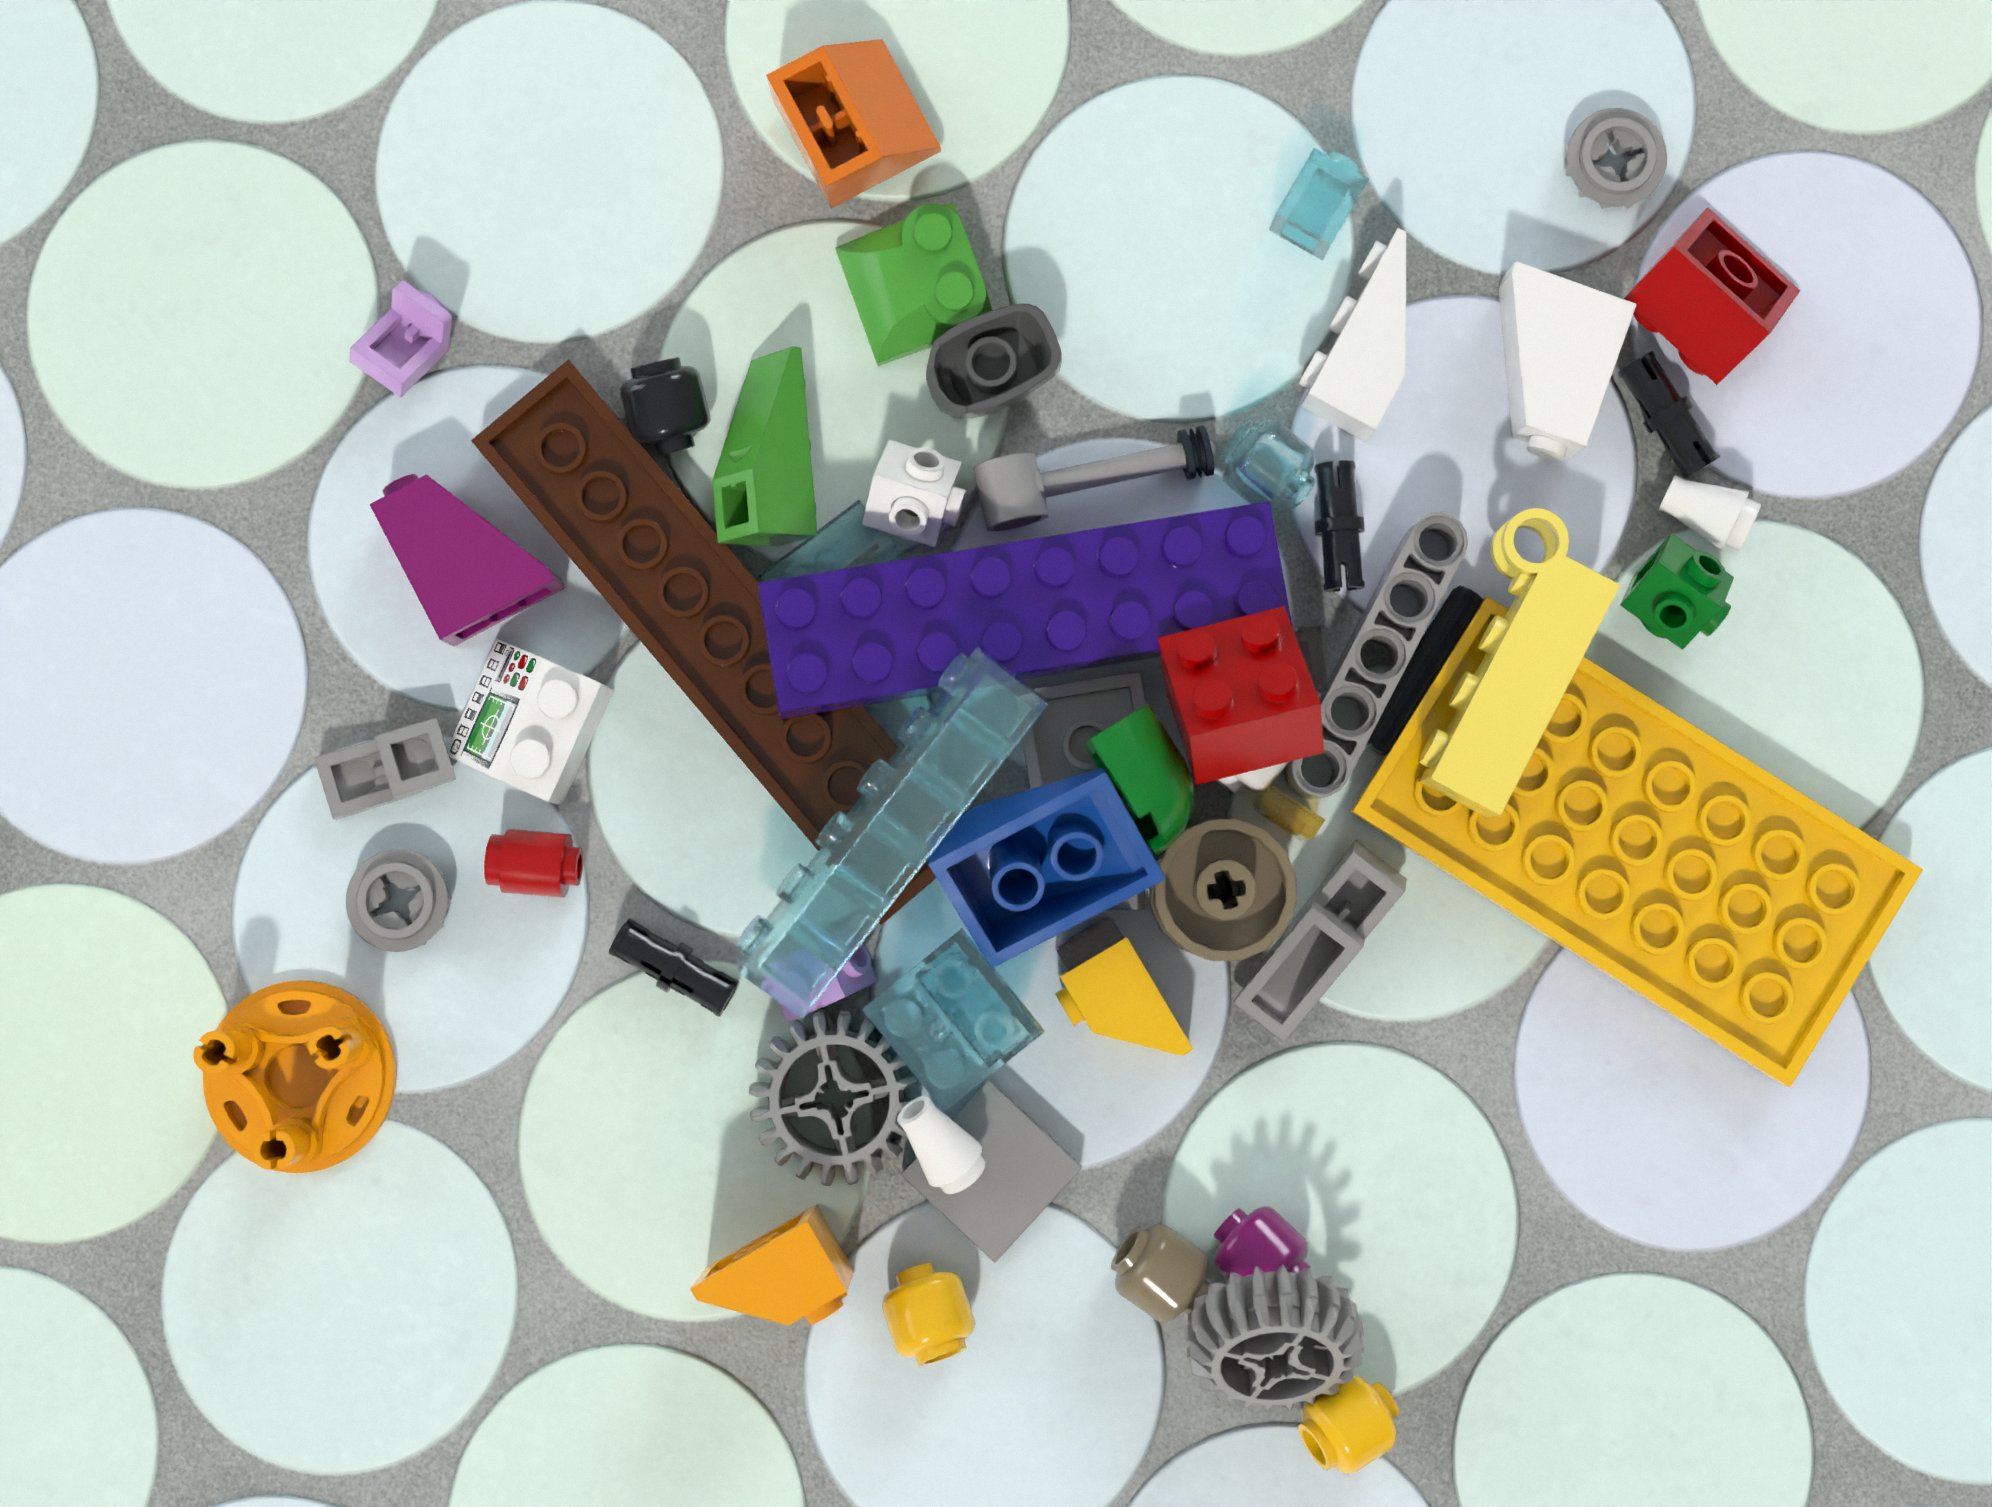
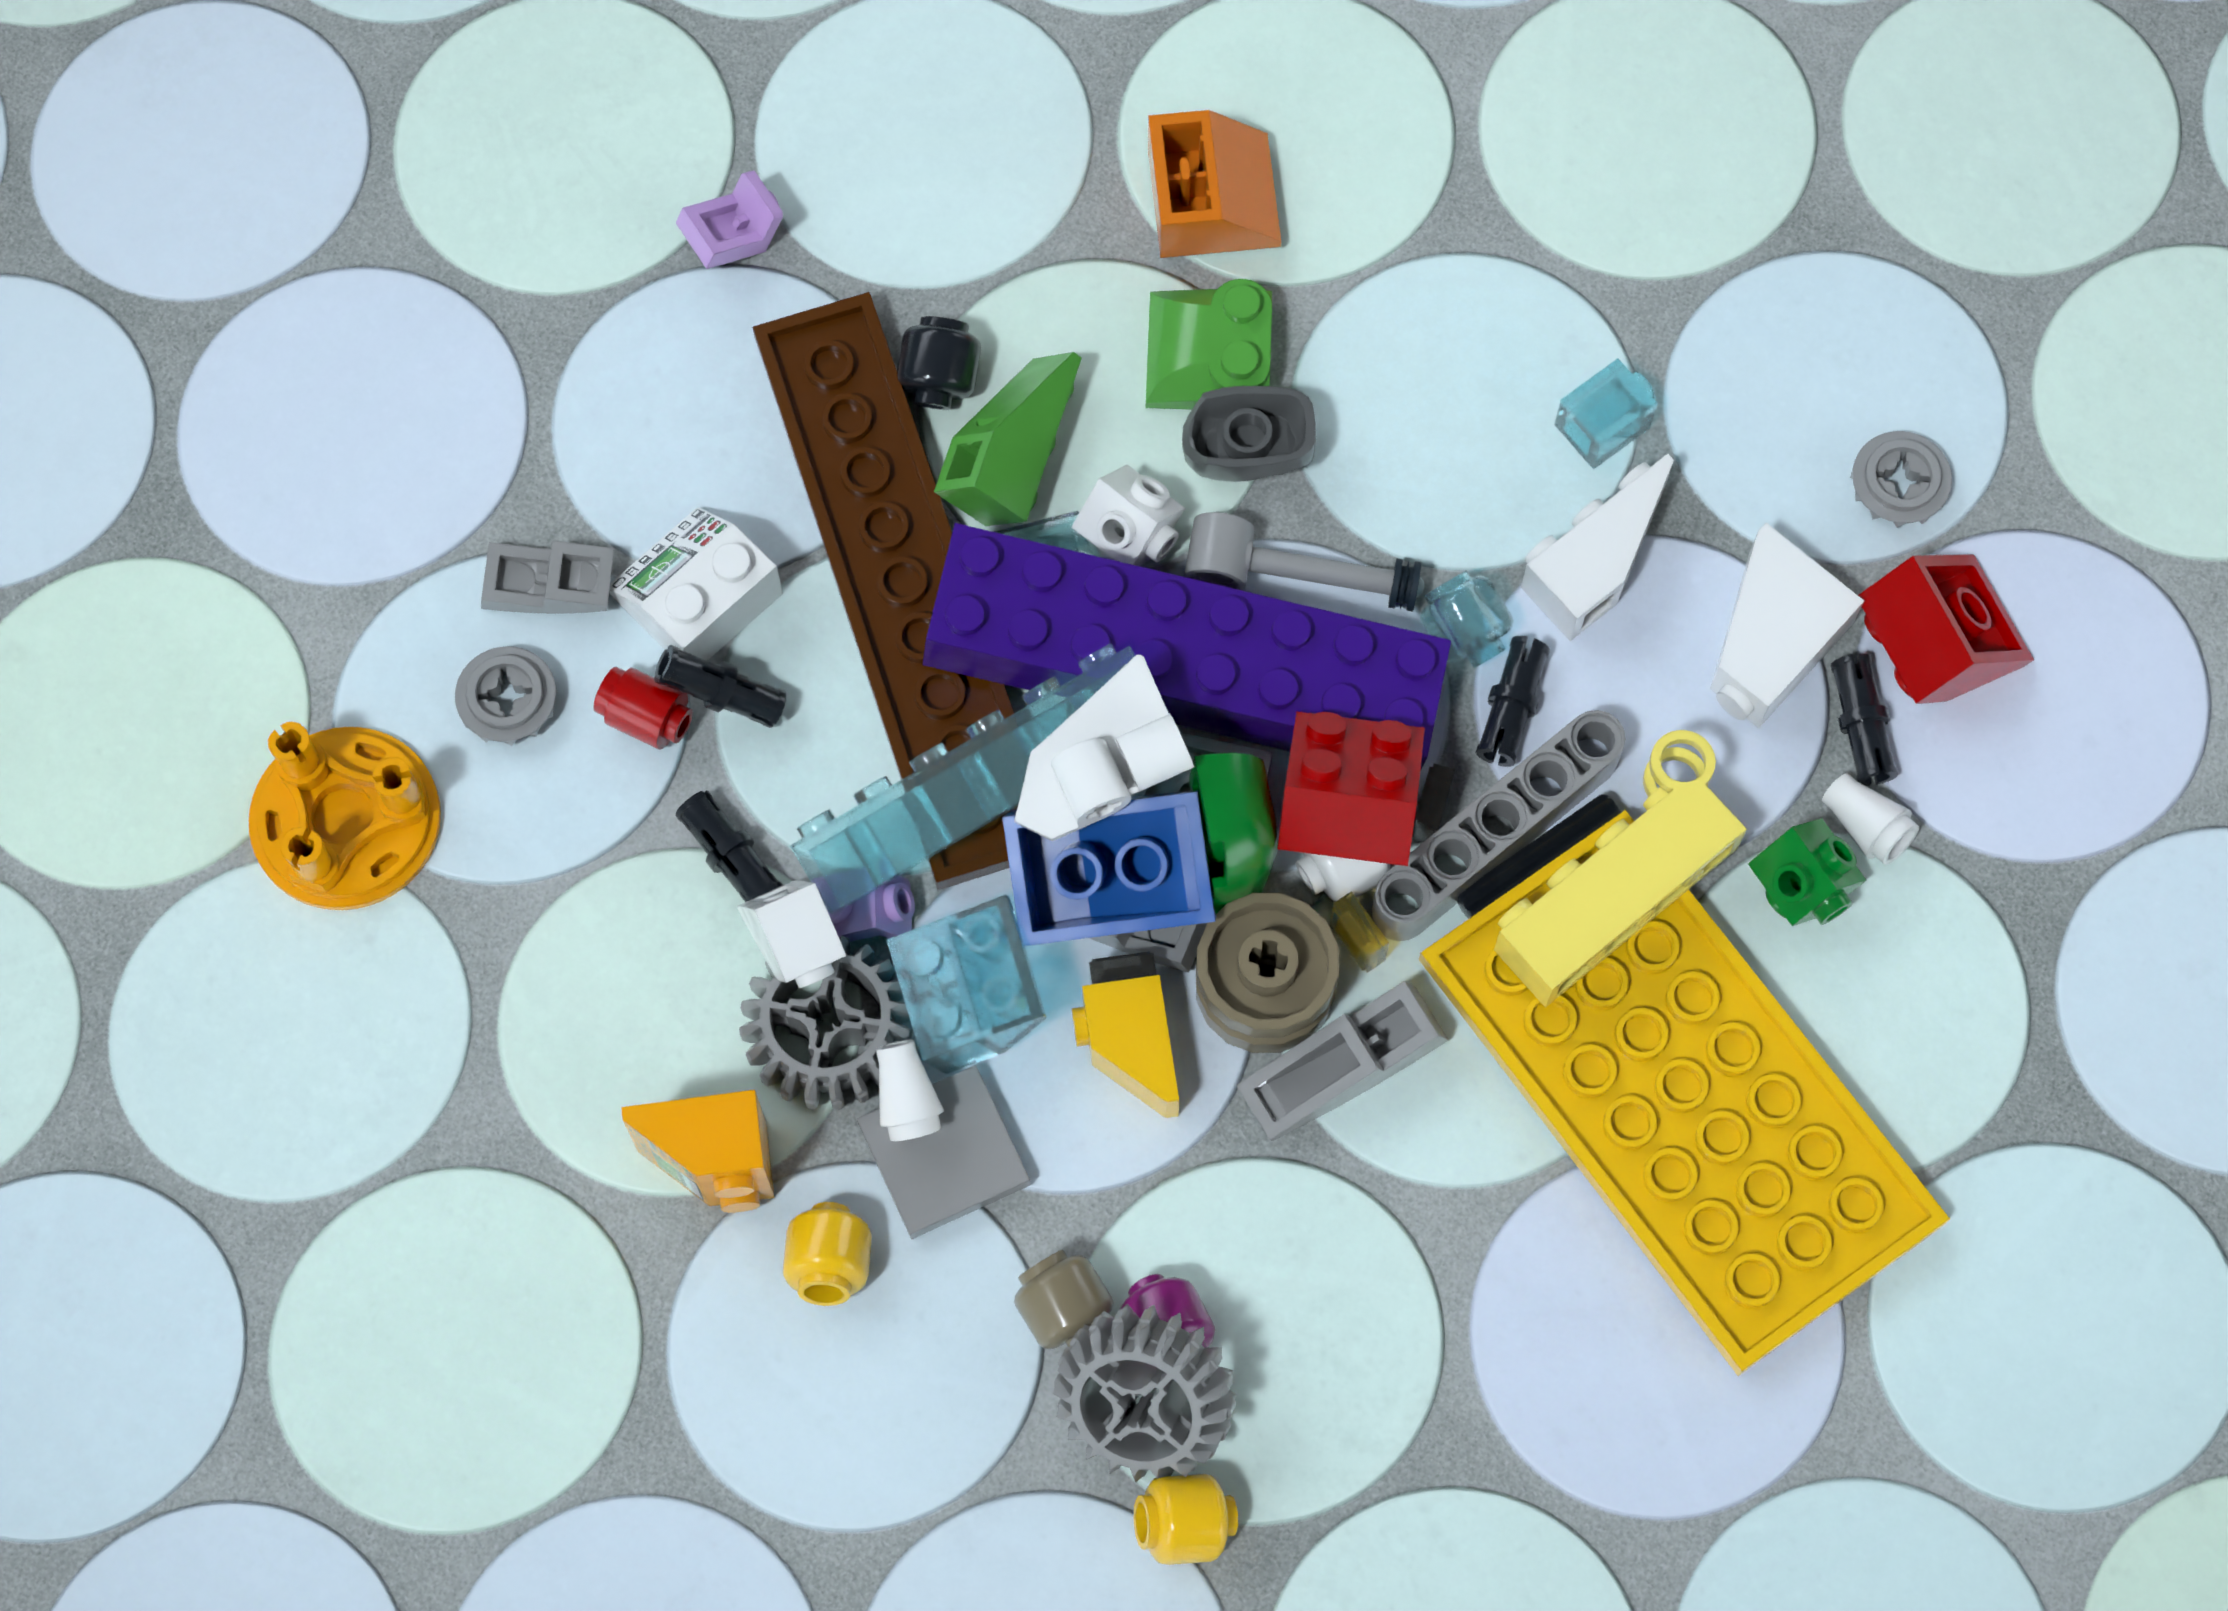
camera: 25 degrees right, 15 degrees down
magenta slope [369,474,566,646] -> none
none -> black pin [654,645,786,728]
none -> white slope [737,880,847,988]
none -> white panel [1014,655,1194,841]

